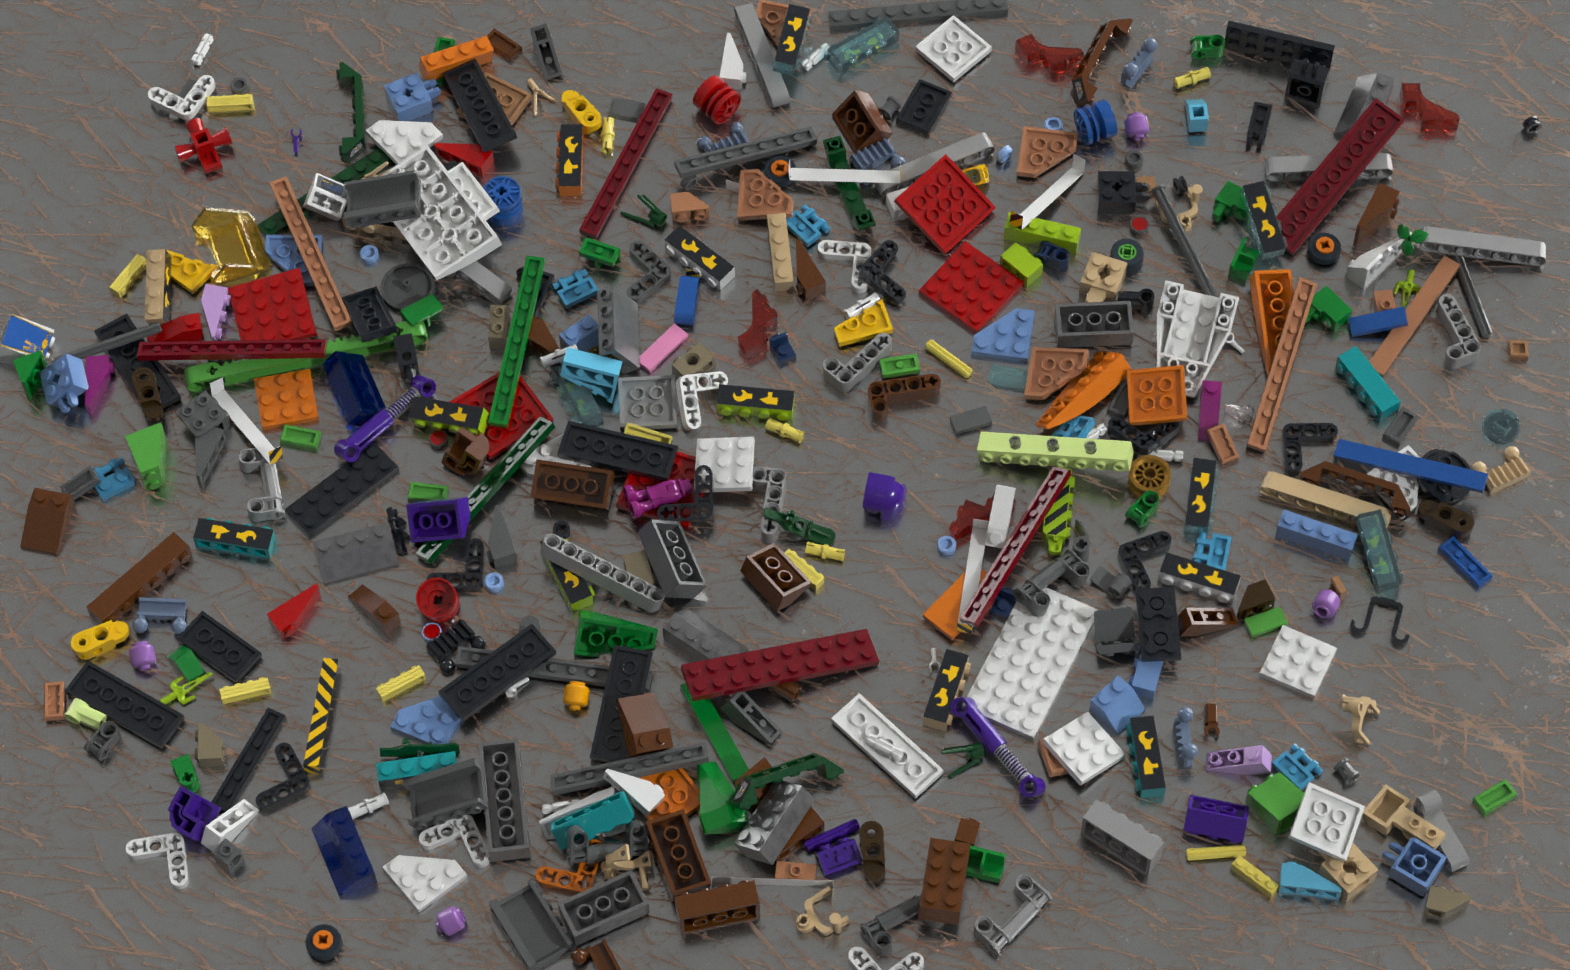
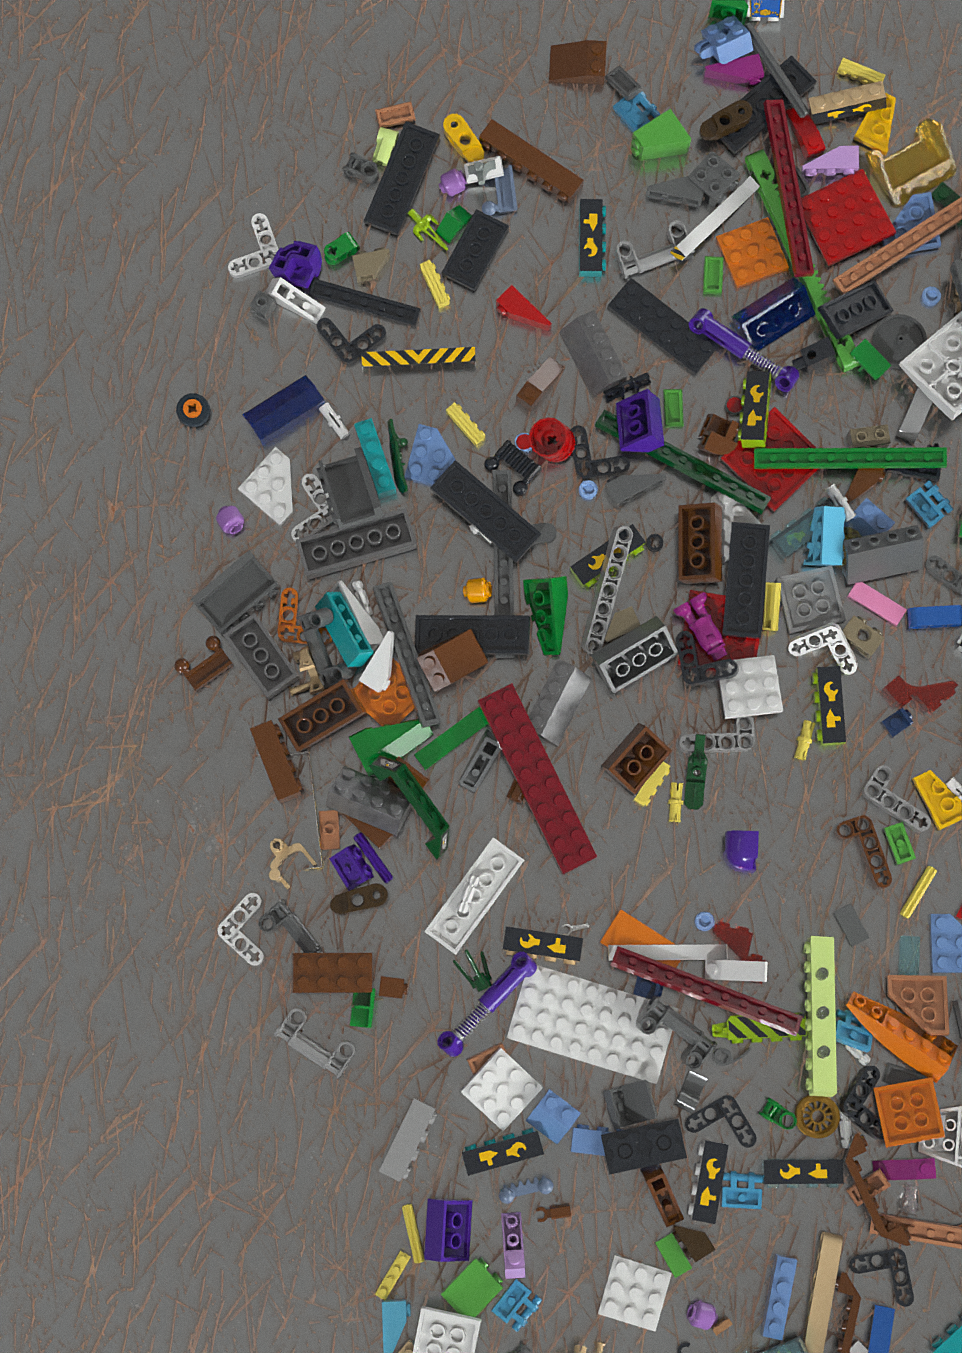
camera: 80 degrees right, 20 degrees up
none -> piece [464,156,504,185]
none -> reddish brown slope [844,1132,912,1246]

